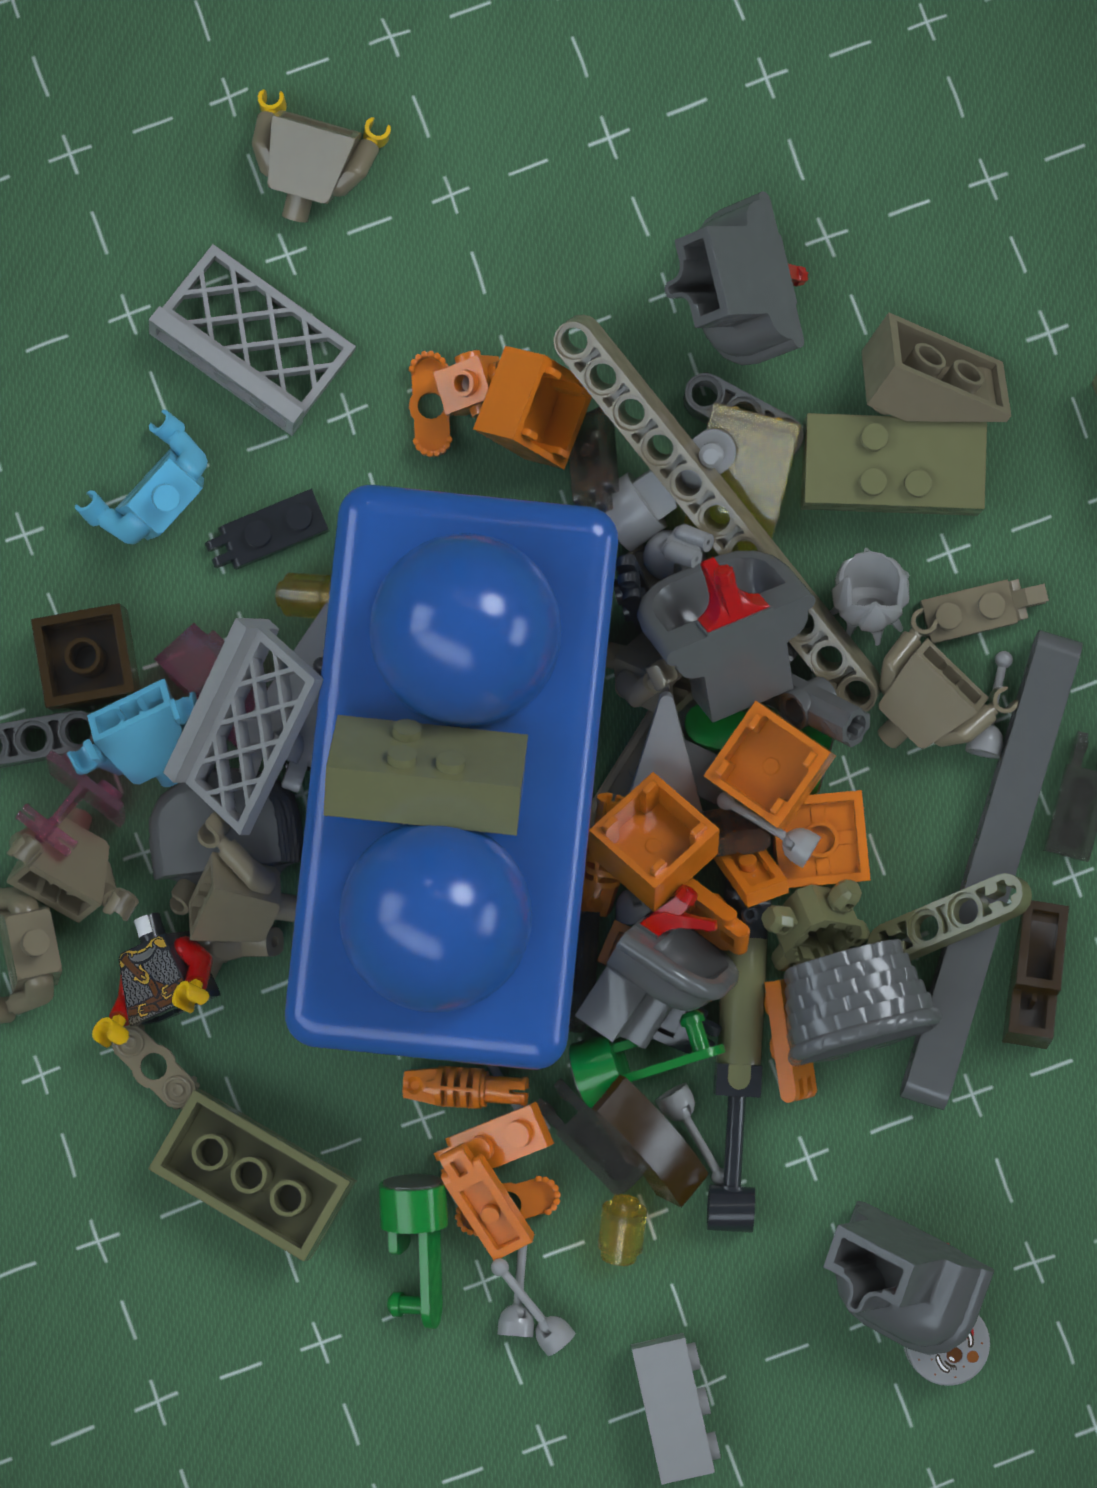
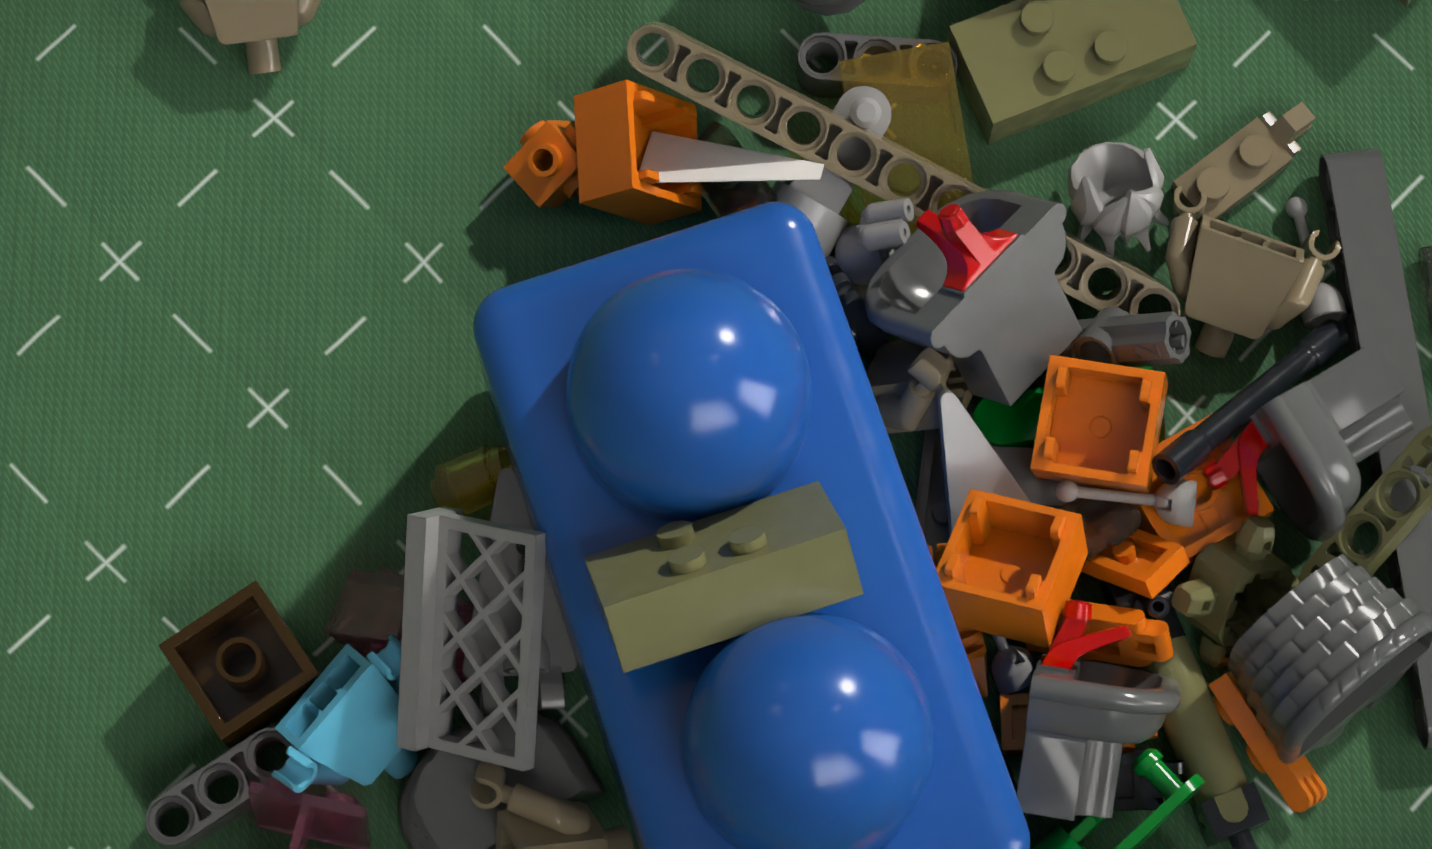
camera: 25 degrees left, 10 degrees down
medium azure torso [75,410,207,544] -> none
light grey fence [149,244,356,436] -> none
black hinge [205,488,330,570] -> none
orange piece [409,351,453,458] -> none
none -> white sticker [639,131,824,183]
none -> black piece [1152,319,1349,485]
none -> dark grey piece [1201,341,1414,542]

